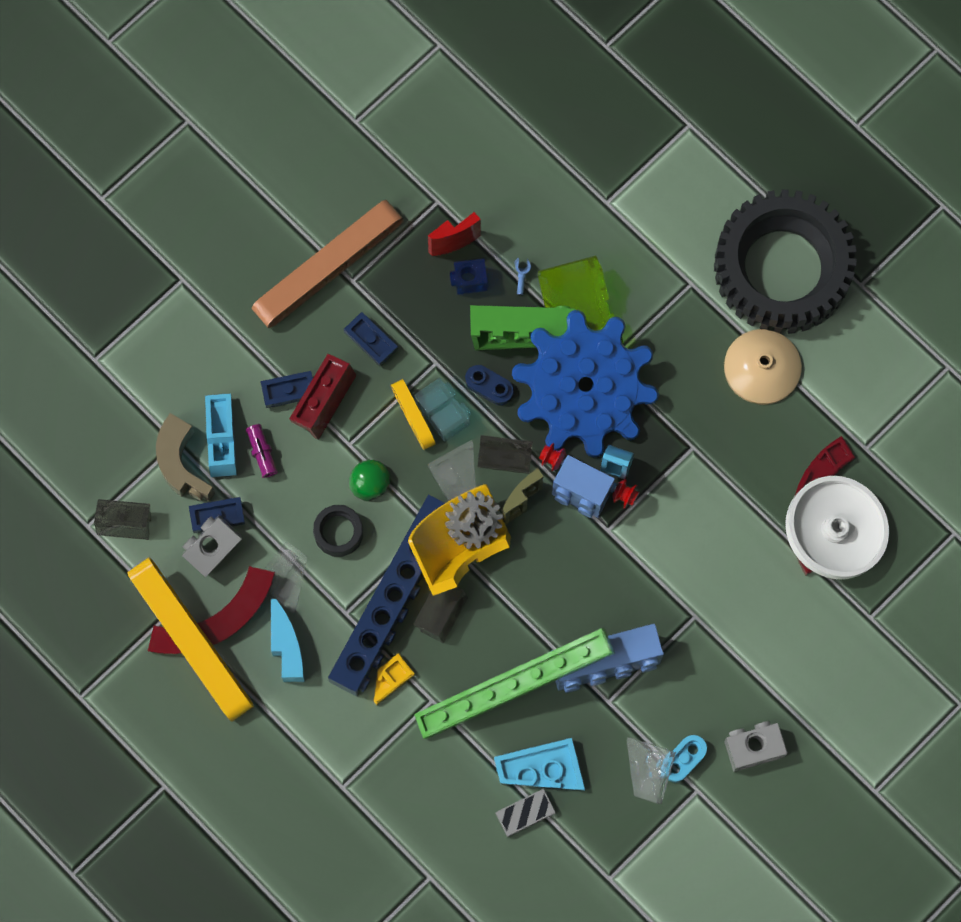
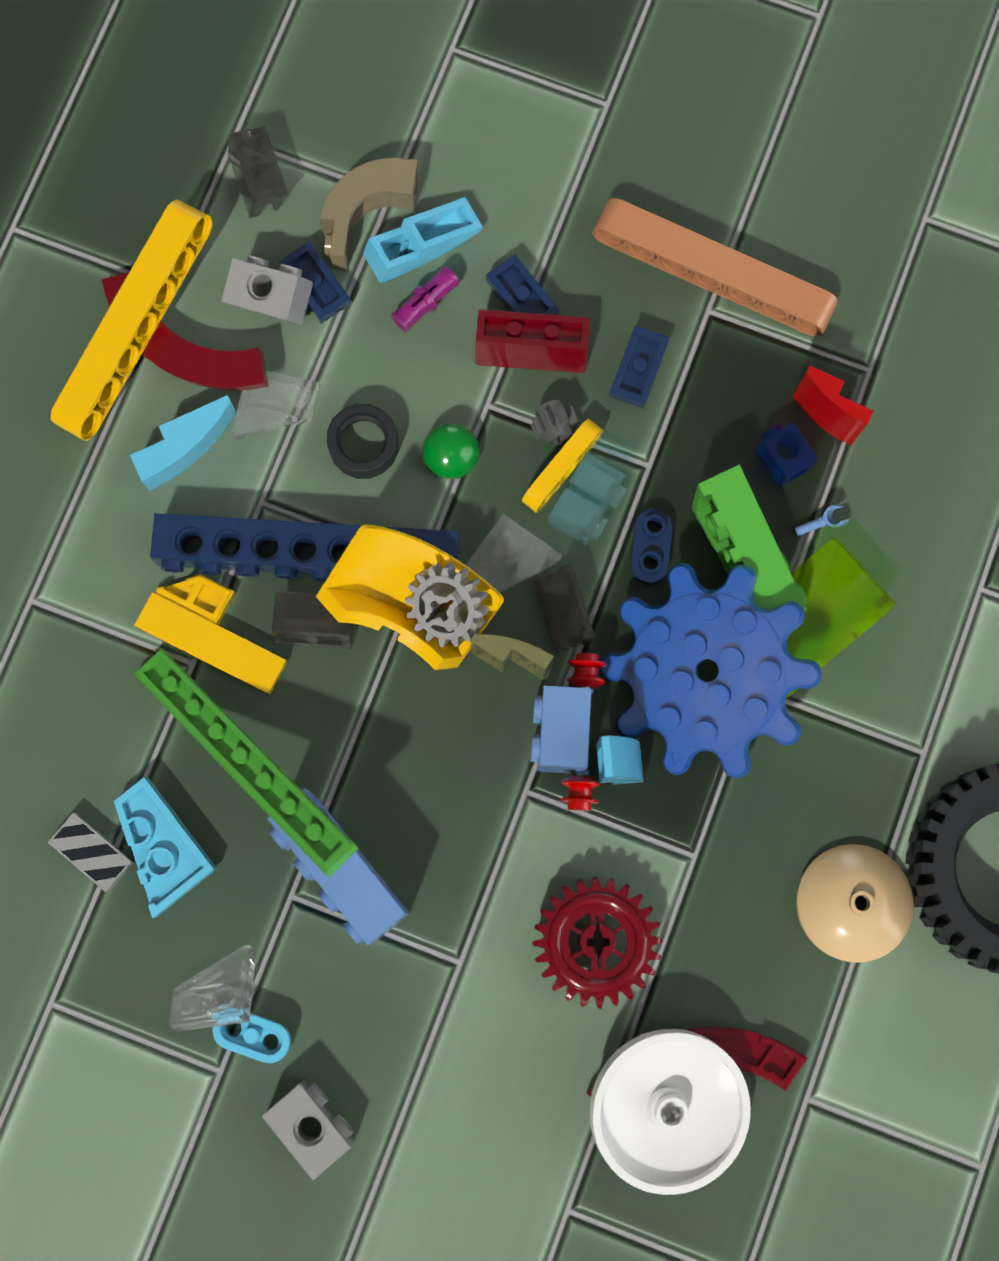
camera: 65 degrees right, 5 degrees up
none -> yellow tile [134,592,287,695]
none -> dark grey gear [530,400,579,446]
none -> dark red gear [532,876,663,1009]

